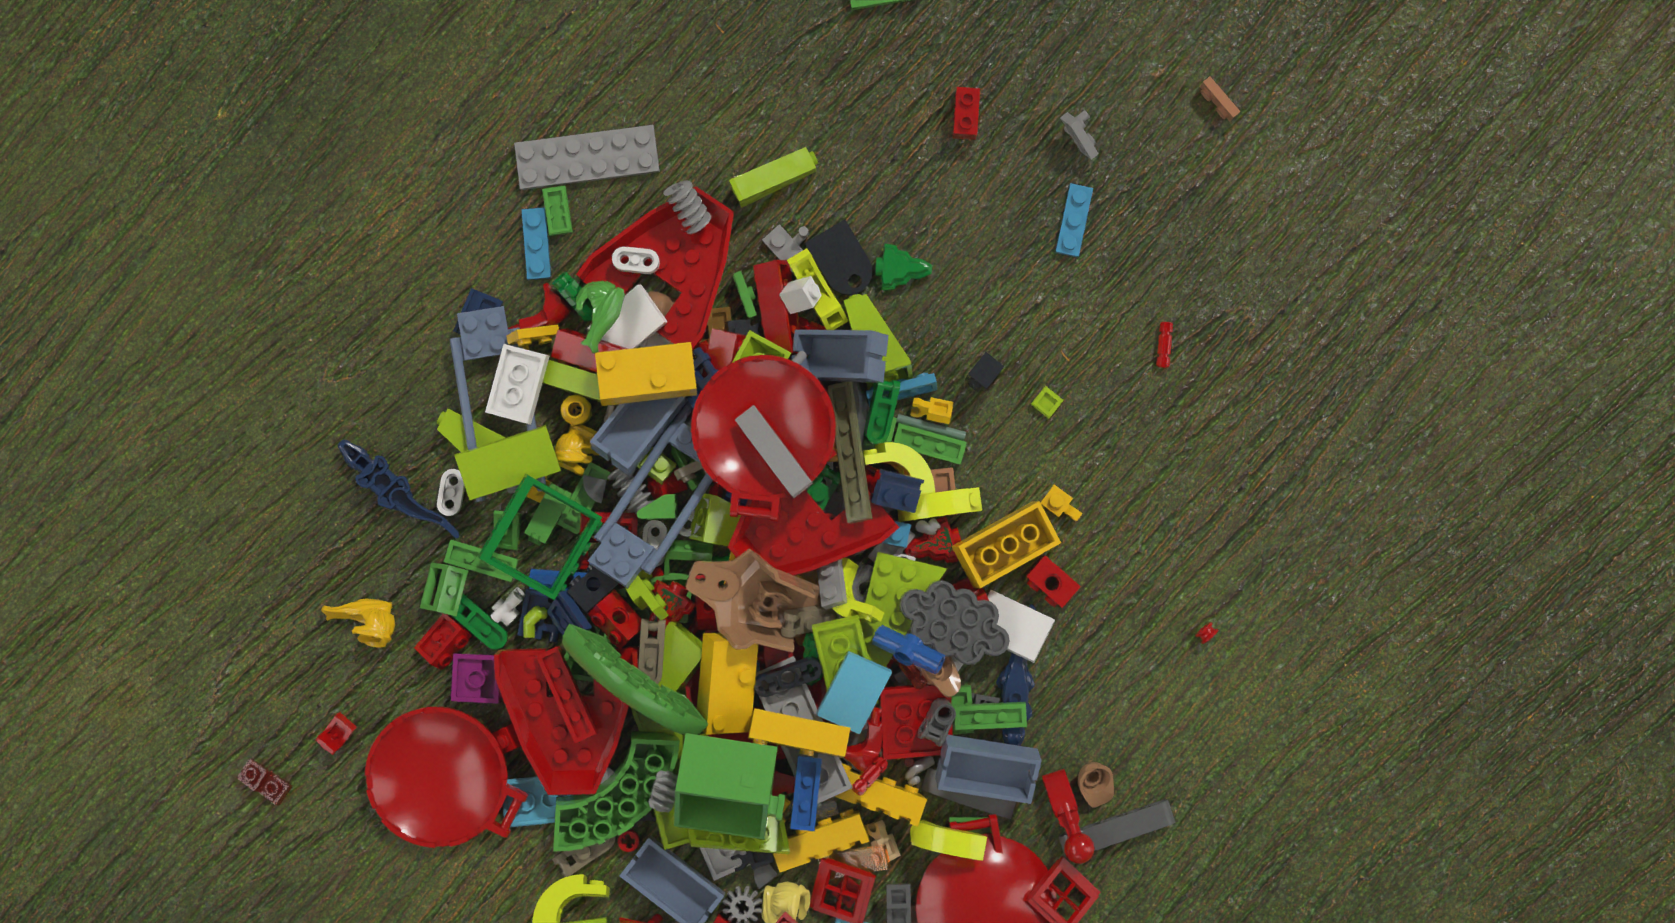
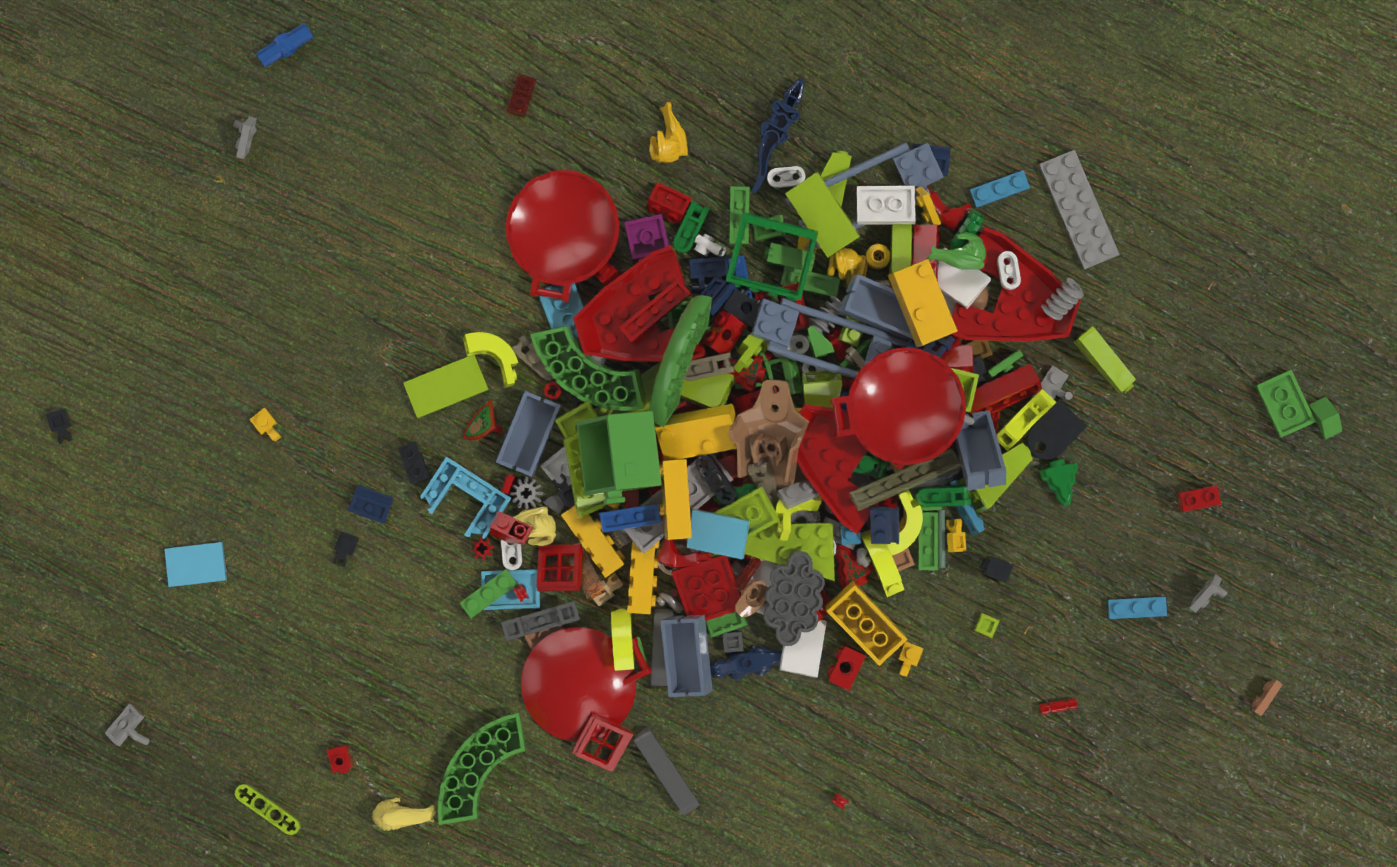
camera: 75 degrees right, 0 degrees up
red bracket [315,712,357,755] -> none
bright green tile [420,562,468,616] -> none
lime arm [523,606,548,638] -> none
bright green plate [542,186,573,236] -> none
dark grey tile [583,475,607,503] -> none
light grey gear [649,770,678,813] -> none
light grey slope [735,405,813,498] -> none
white brick [779,276,822,314] -> none
red axle [852,757,888,796] -> none
blue piece [872,625,945,675] -> none
dark grey piece [917,698,956,747] -> none
bright green plate [954,702,1027,730] -> none
red beam [1041,769,1095,864] -> none
medium nougat piece [1077,762,1114,808] -> none

